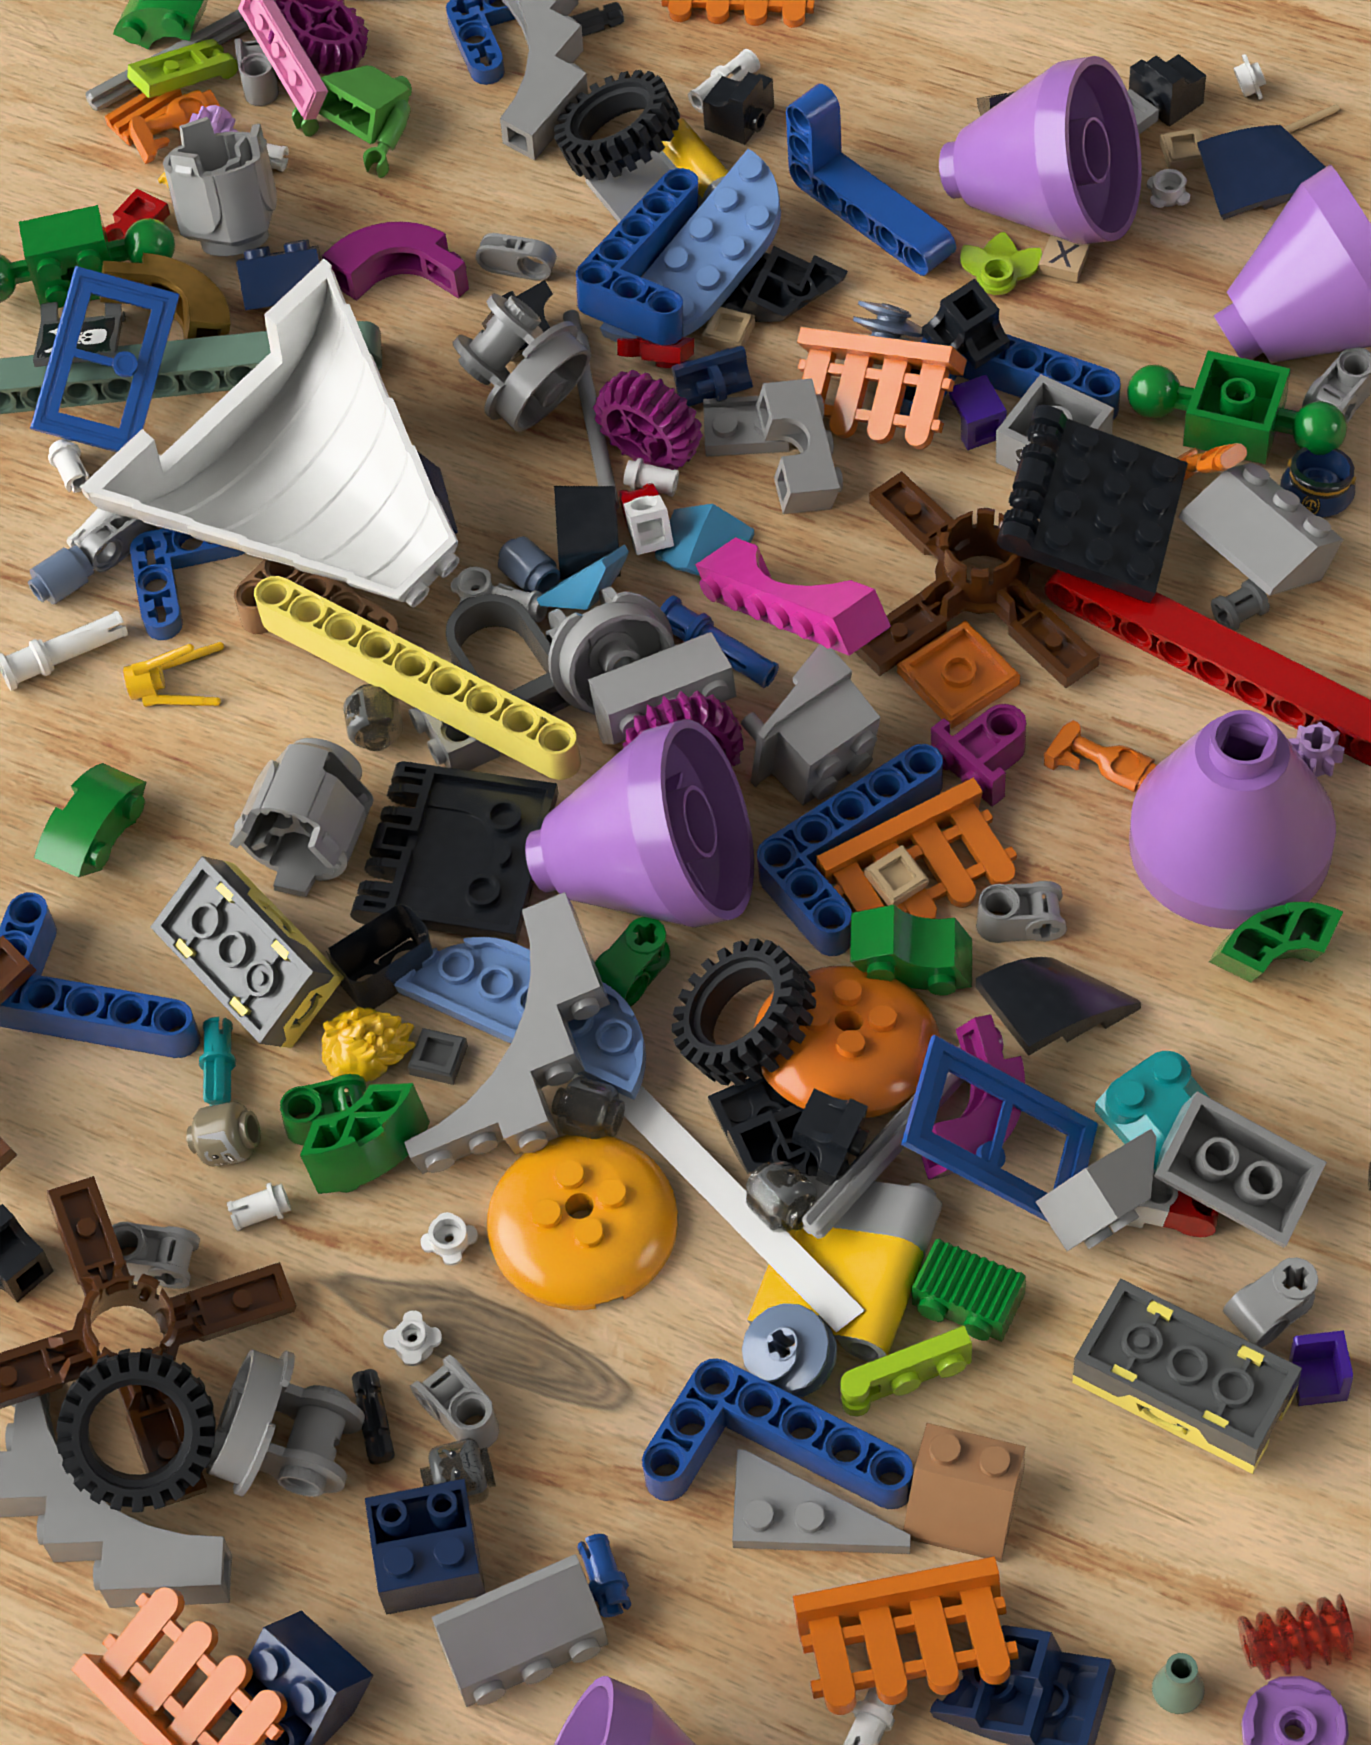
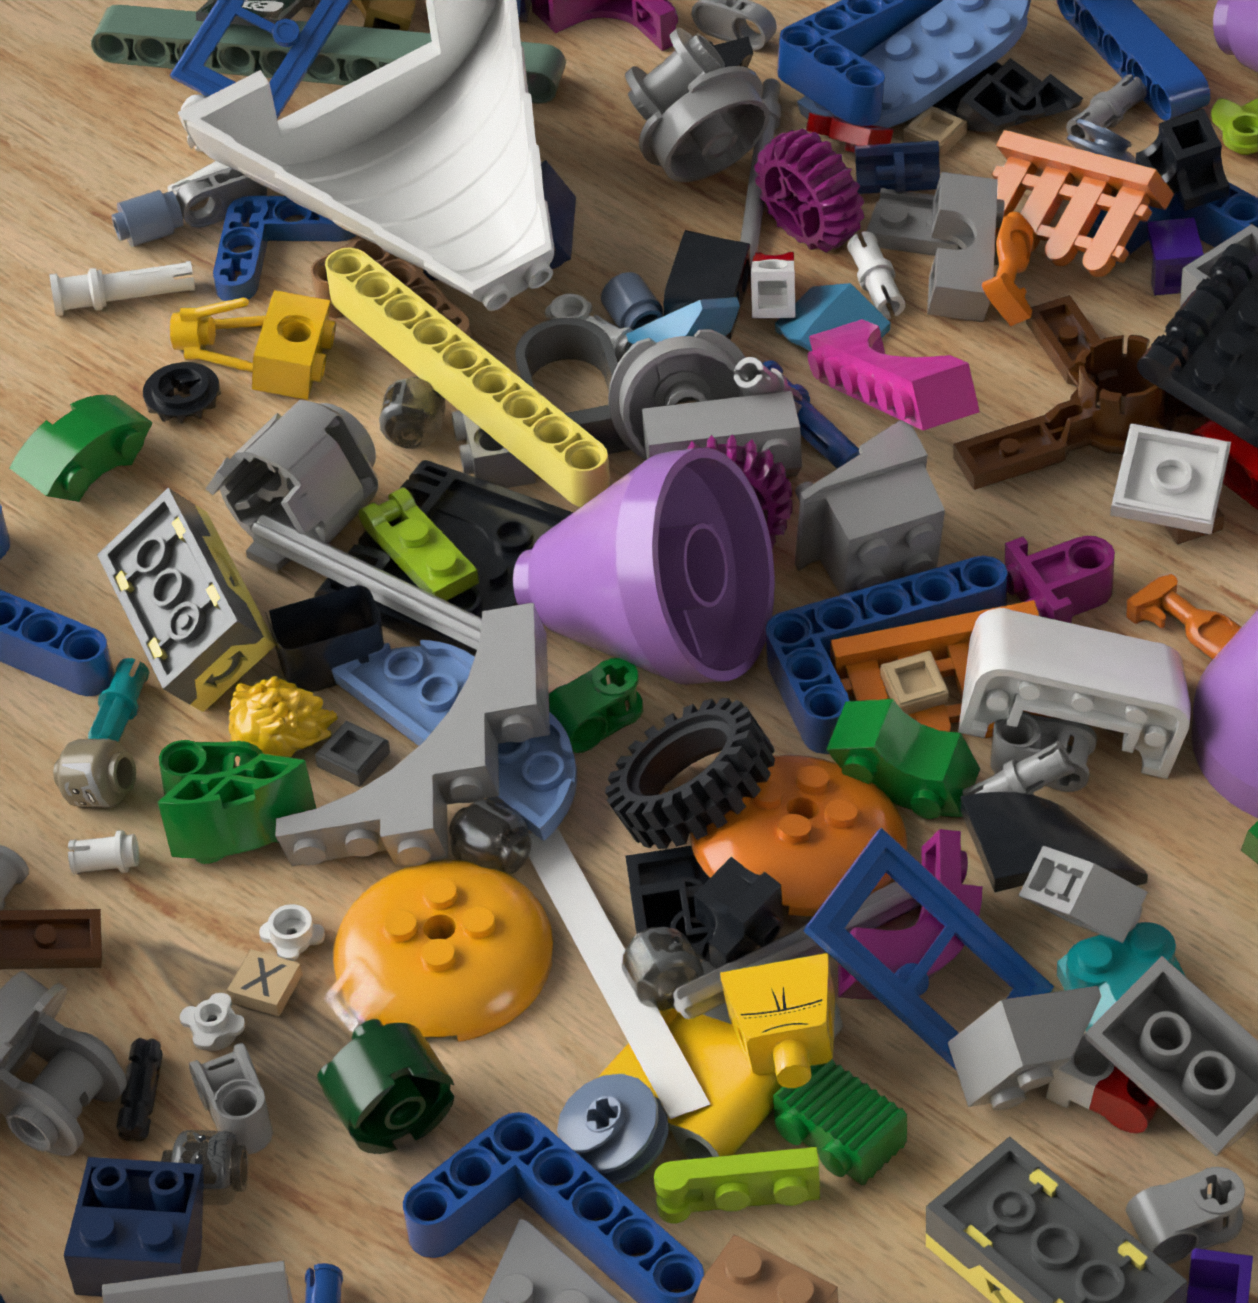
camera: 15 degrees right, 10 degrees down
white pin [623,458,679,497] -> none
orange tile [897,620,1021,729] -> none
none -> black gear [143,362,221,424]
none -> tan tile [227,949,303,1017]
none -> light grey axle [251,515,482,650]
none -> yellow brick [252,290,337,400]
none -> dark green brick [317,1019,455,1154]
none -> clear tile [323,956,396,1033]
none -> lime plate [359,487,479,601]
none -> yellow torso [720,953,835,1088]
none -> light grey pin [734,357,802,413]
none -> white pin [847,231,905,319]
none -> white windscreen [958,608,1191,779]
none -> light grey pin [963,741,1075,796]
none -> orange piece [981,212,1034,326]
none -> light grey brick [1019,846,1148,943]
none -> light grey pin [1066,74,1147,141]
none -> white tile [1110,424,1231,534]

